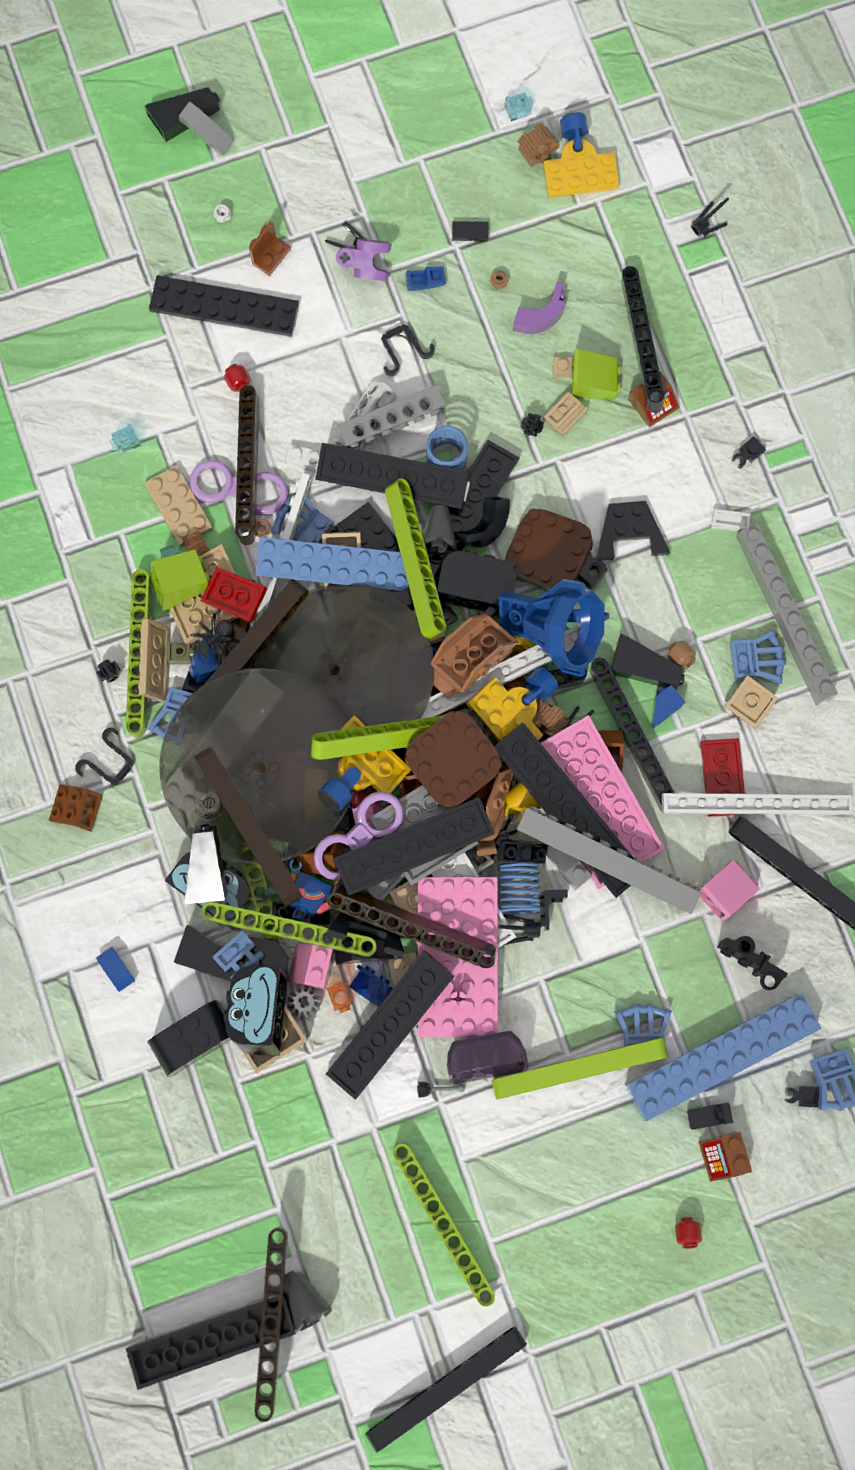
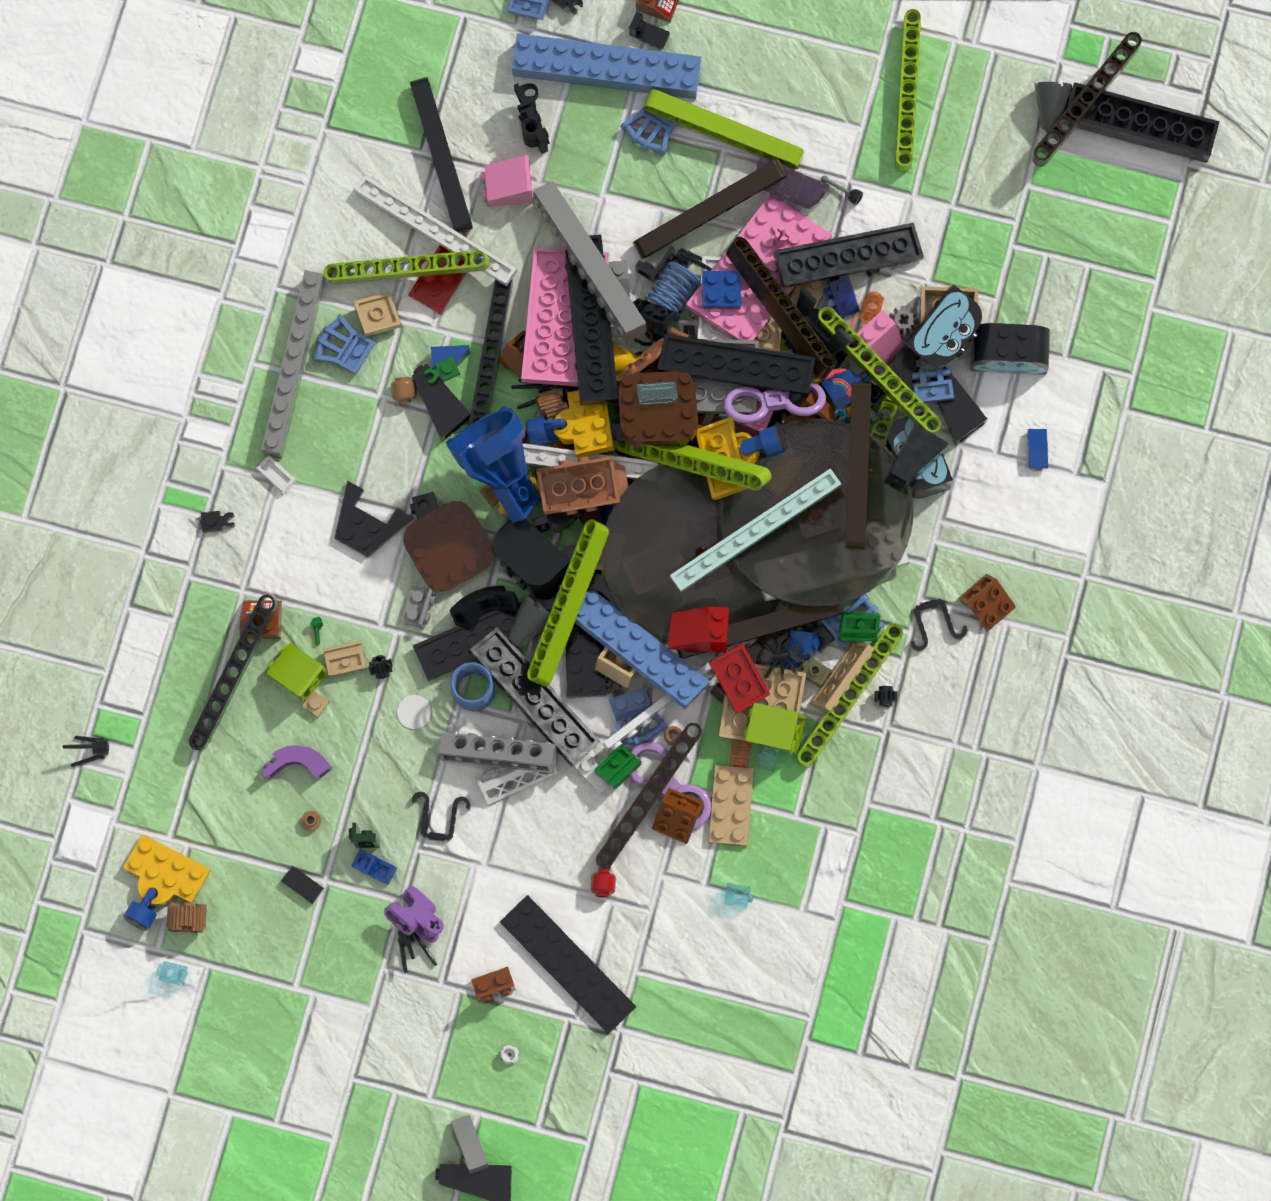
camera: 140 degrees left, 0 degrees up
none -> green hand [311,616,324,644]
none -> lime beam [323,250,490,284]
none -> dark green bracket [349,822,379,848]
none -> white sticker [397,695,432,729]
none -> light grey bracket [401,585,436,629]
none -> green plate [424,357,460,385]
none -> green plate [594,745,642,790]
none -> dark brown beam [633,159,787,259]
none -> clear light blue tile [637,382,678,405]
none -> dark orange bracket [652,788,704,844]
none -> red slope [668,606,729,653]
none -> light aqua plate [670,469,841,592]
none -> blue plate [702,270,741,309]
none -> green plate [838,612,881,642]

